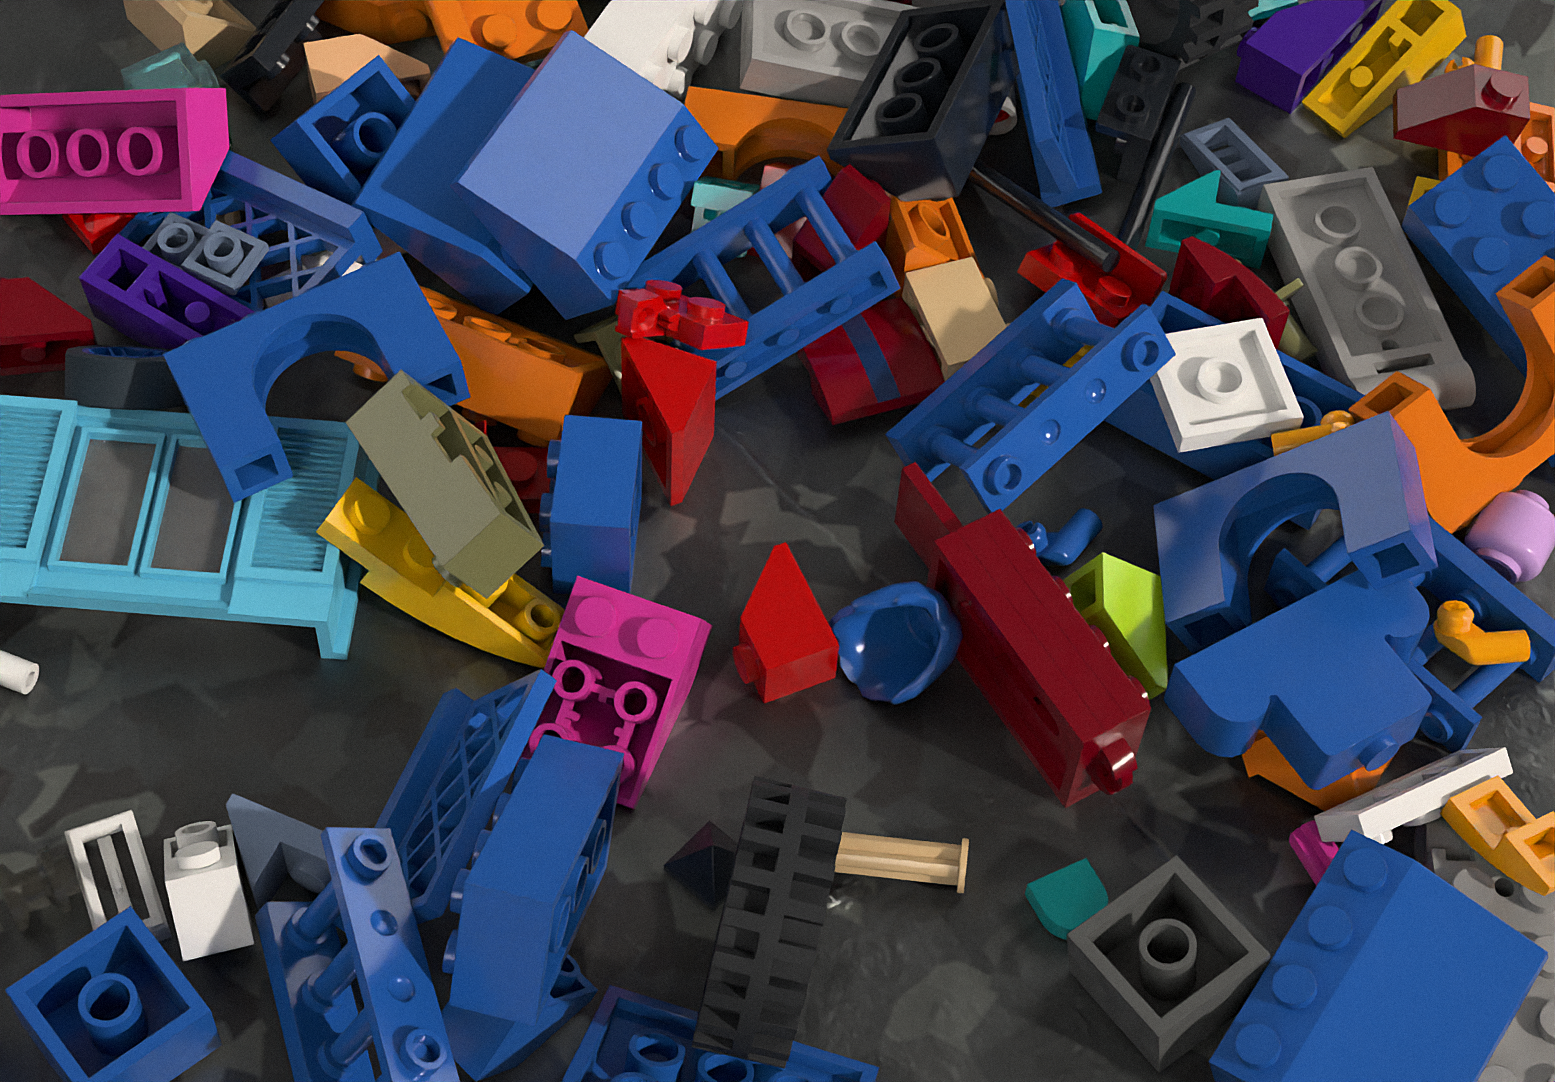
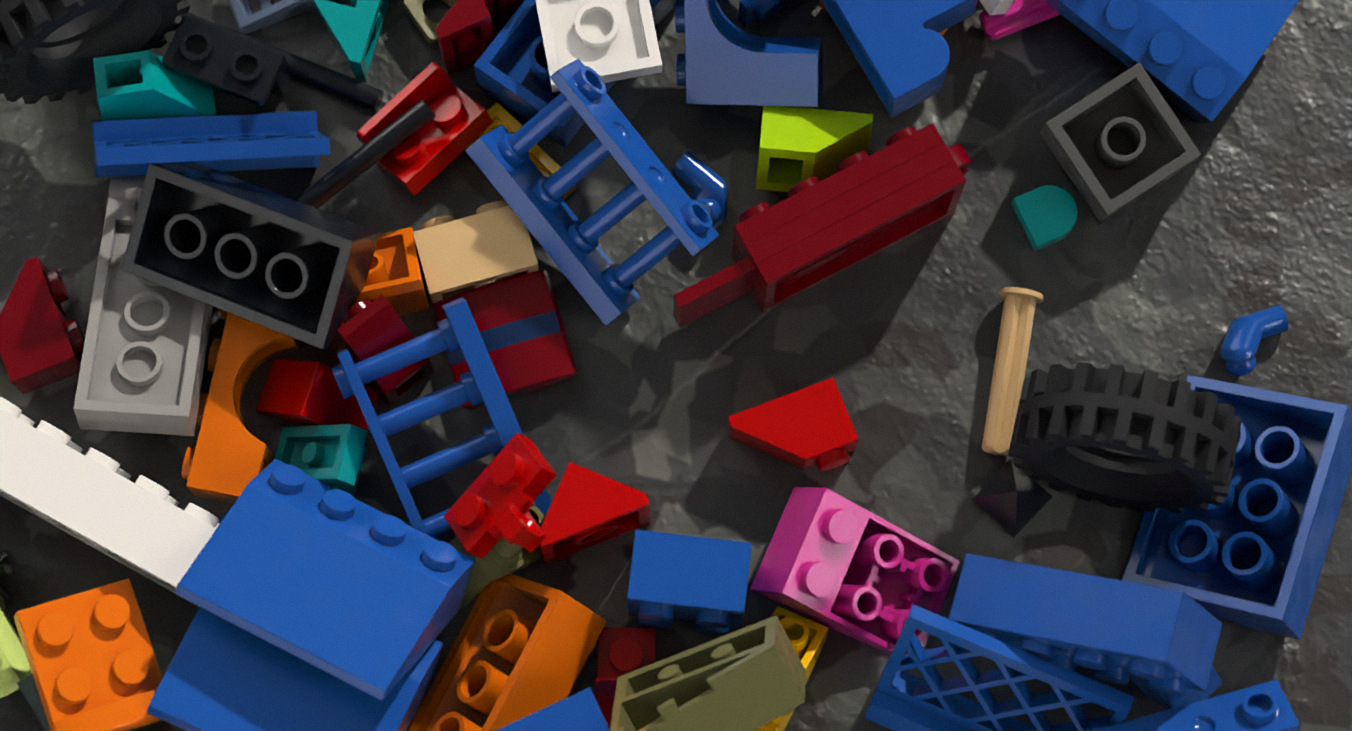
camera: 85 degrees left, 20 degrees up
blue hair [829,581,963,705] -> none

